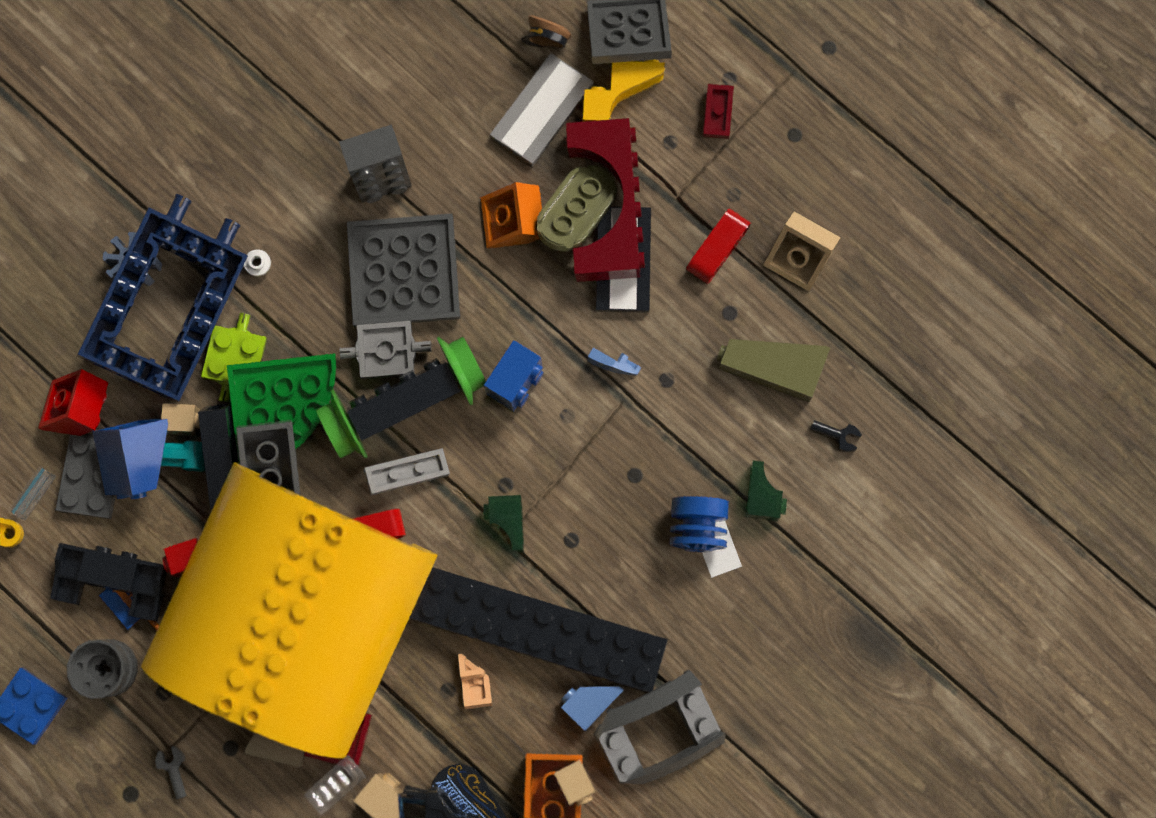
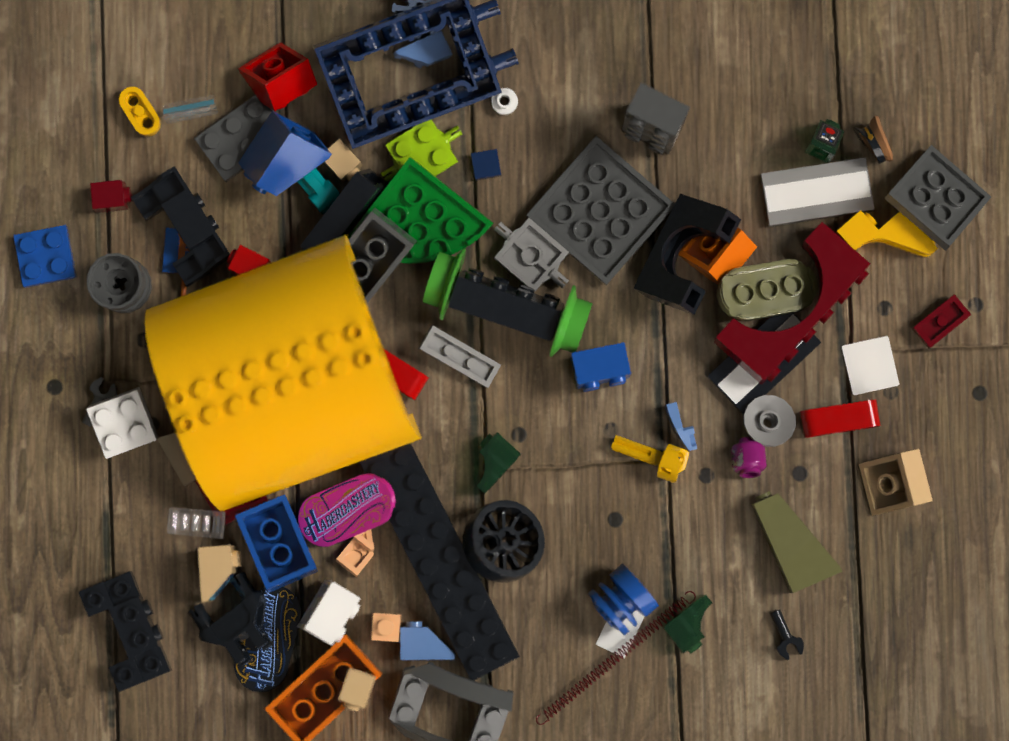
camera: 45 degrees right, 5 degrees up
none -> white brick [87,387,159,459]
none -> dark red brick [90,180,132,213]
none -> blue brick [235,494,318,593]
none -> white brick [297,580,360,645]
none -> dark pink tile [298,473,396,547]
none -> light nougat brick [371,613,402,642]
none -> medium blue slope [394,31,452,68]
none -> black piece [463,500,545,583]
none -> dark blue tile [471,149,501,181]
none -> dark red piece [536,591,696,725]
none -> yellow piece [611,435,689,483]
none -> black arch [634,194,741,315]
none -> magenta head [731,437,767,478]
none -> light grey dish [744,395,796,447]
none -> clear green slope [804,119,845,163]
none -> white sticker [842,336,899,395]

